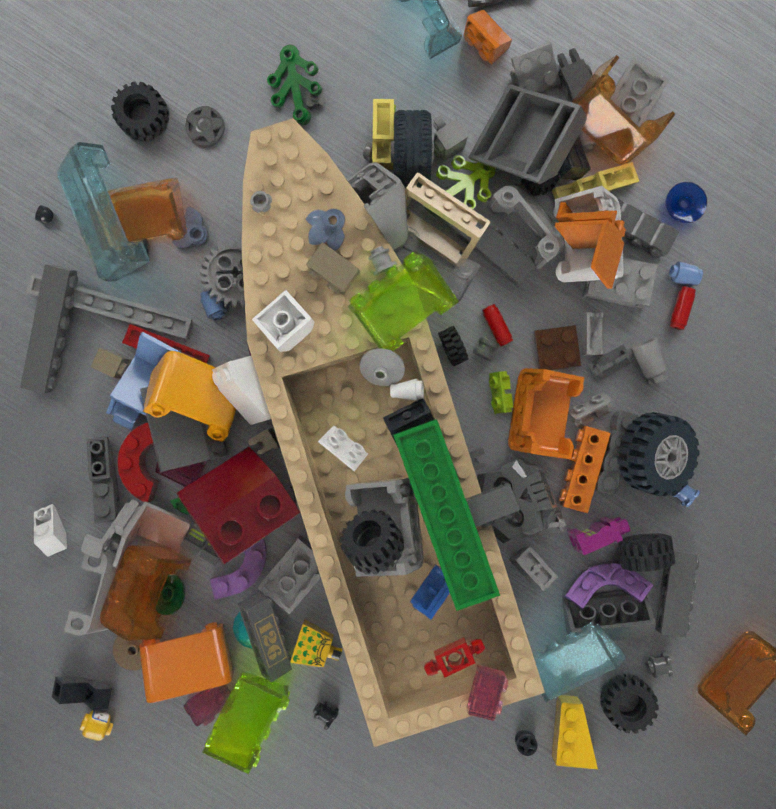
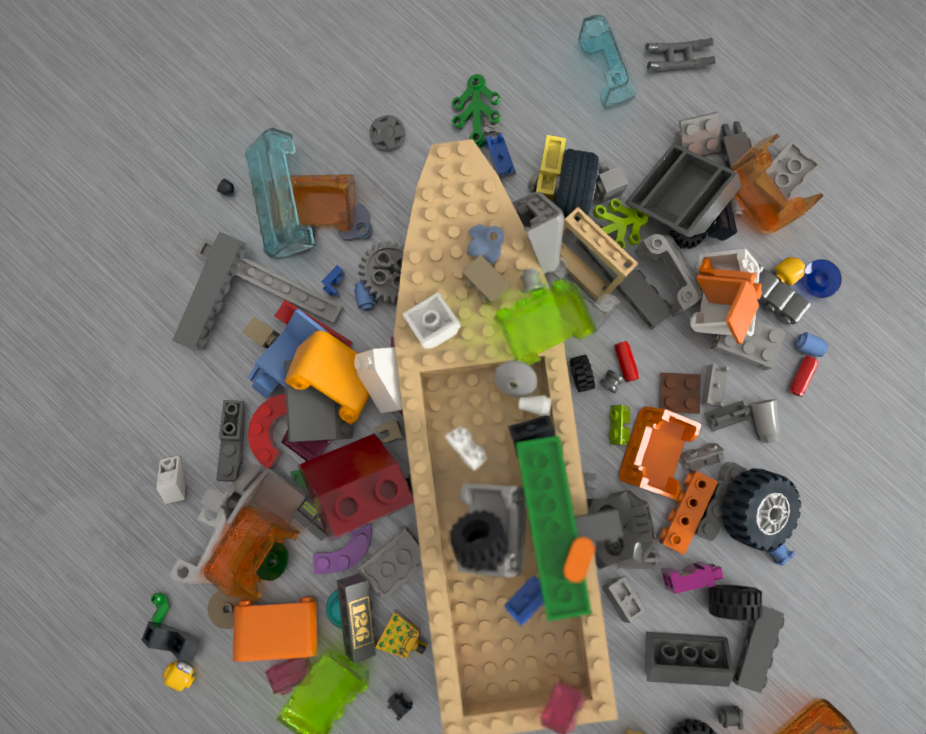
camera: 15 degrees right, 5 degrees down
black tyre [111,82,169,141] -> none
light grey plate [250,191,272,213] -> none
red piece [424,637,485,678] -> none
orange slope [464,9,512,65] -> none
clear light blue windscreen [533,622,626,702] -> none
light yellow slope [552,162,639,199] -> none
medium lavender plate [565,563,653,609] -> none
none -> green arm [151,593,169,624]
none -> blue bracket [321,265,345,298]
none -> blue hinge [486,134,516,179]
none -> orange tile [564,537,595,582]
none -> yellow head [774,257,805,286]

